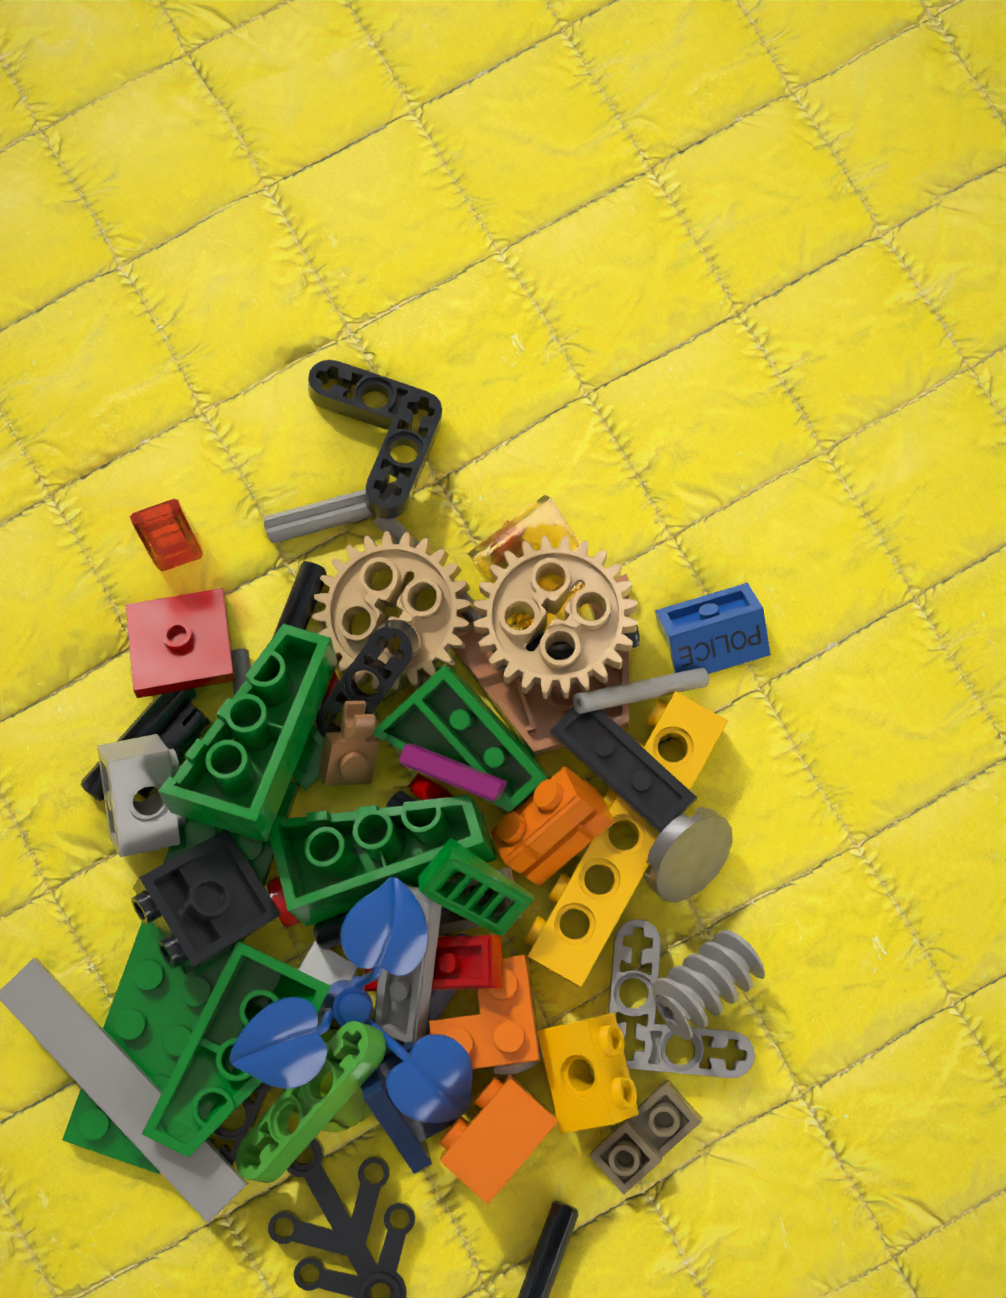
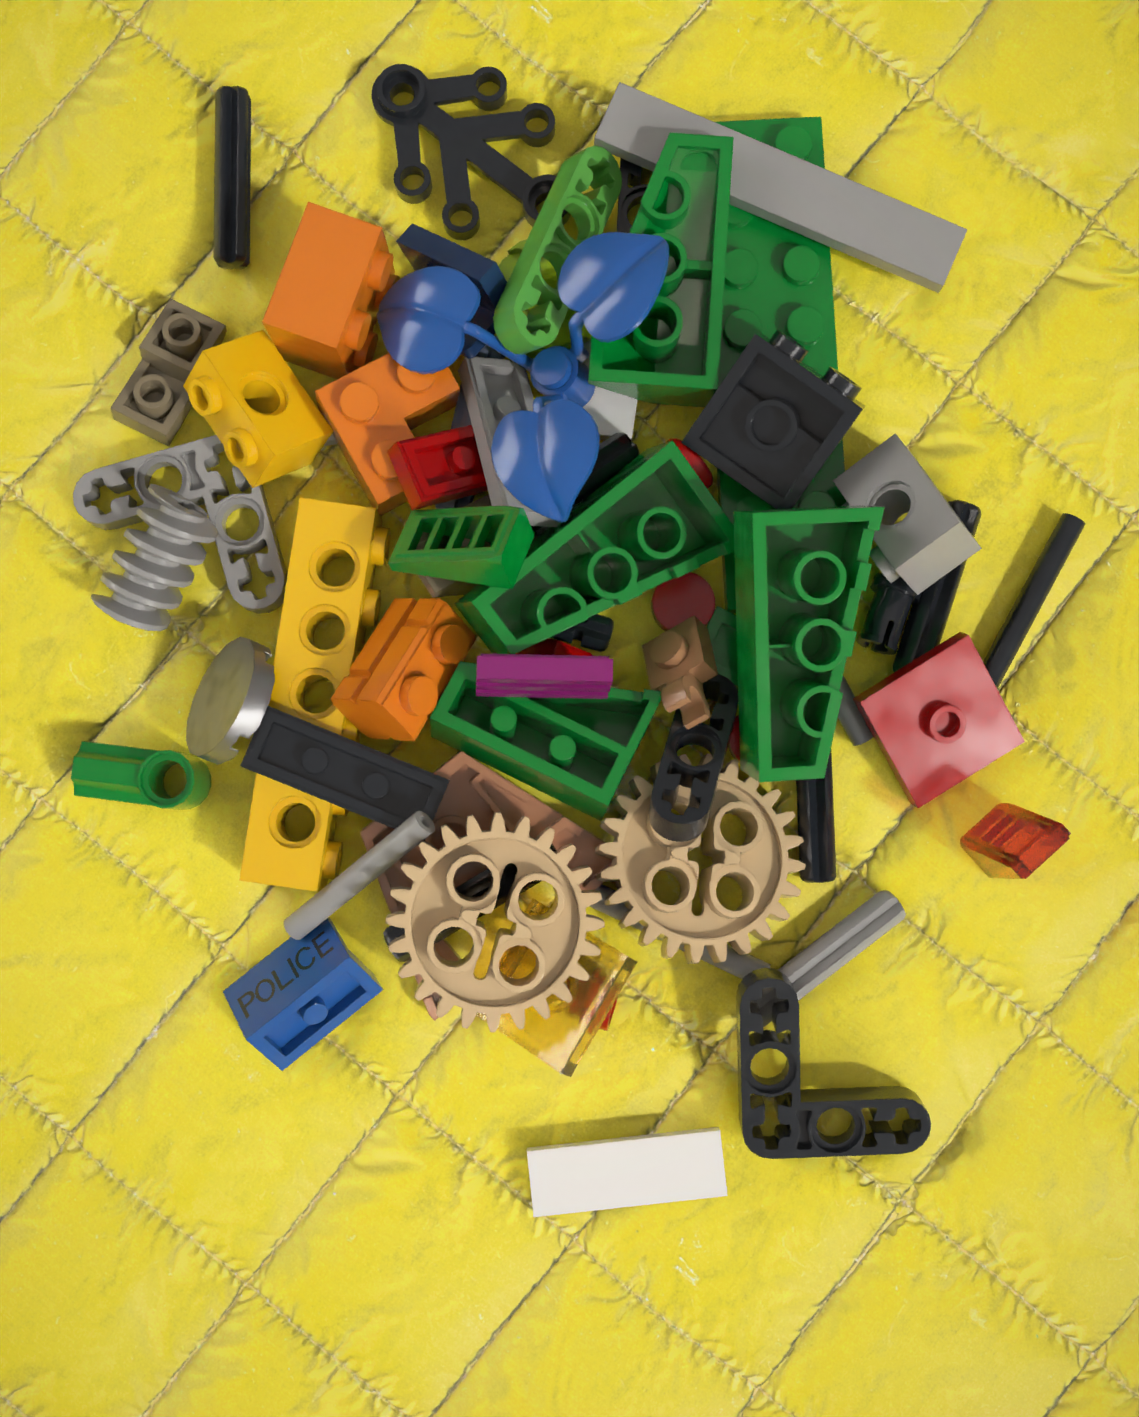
camera: 160 degrees right, 5 degrees up
none -> green piece [71,741,211,810]
none -> white tile [527,1127,728,1217]
none -> red tile [651,572,715,631]
none -> black bar [983,513,1085,689]

